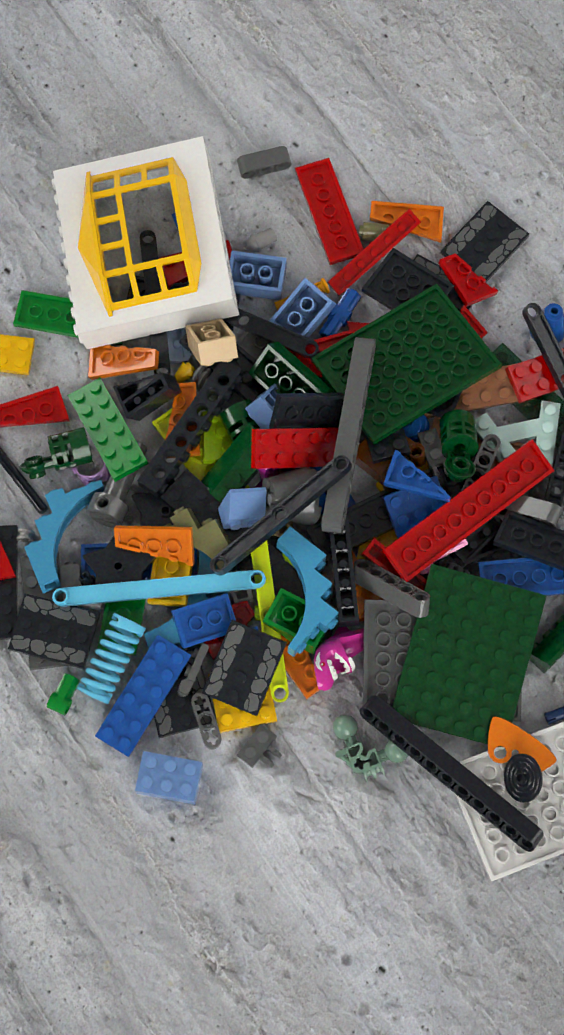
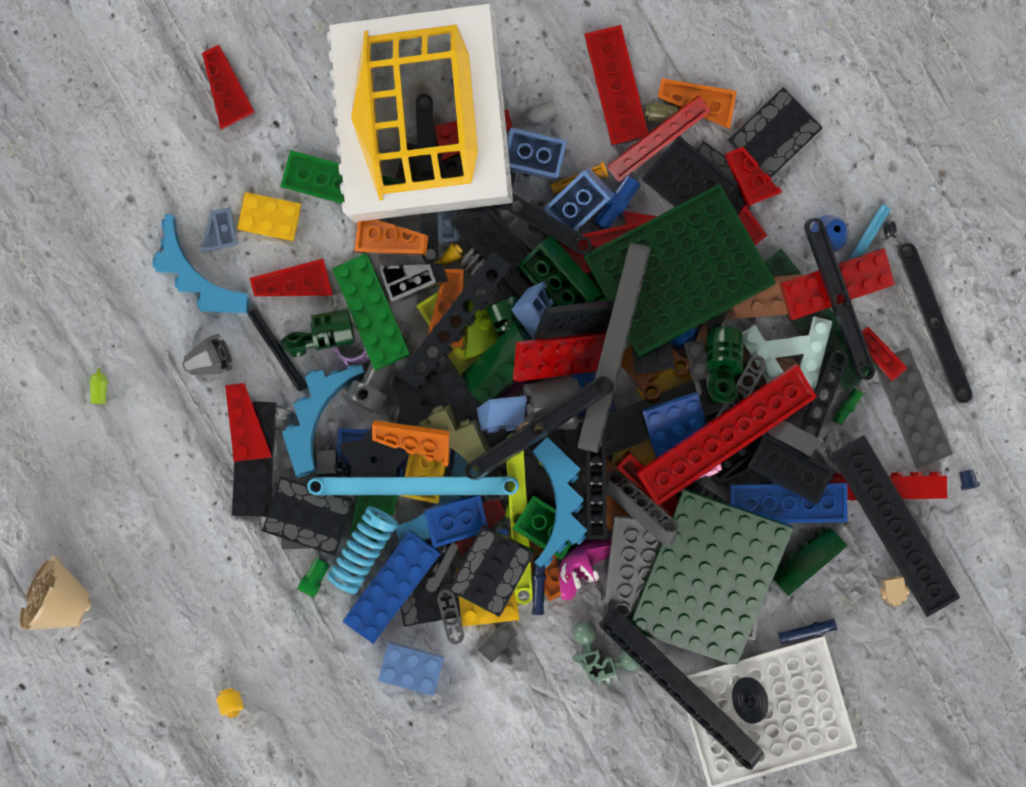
camera: 10 degrees right, 15 degrees up
tan brick [185,318,238,366] -> none
dark grey beam [237,146,292,179] -> none
blue wing [384,450,451,502] -> none
orange piece [488,717,557,771] -> none
none -> dark blue pin [532,556,547,615]

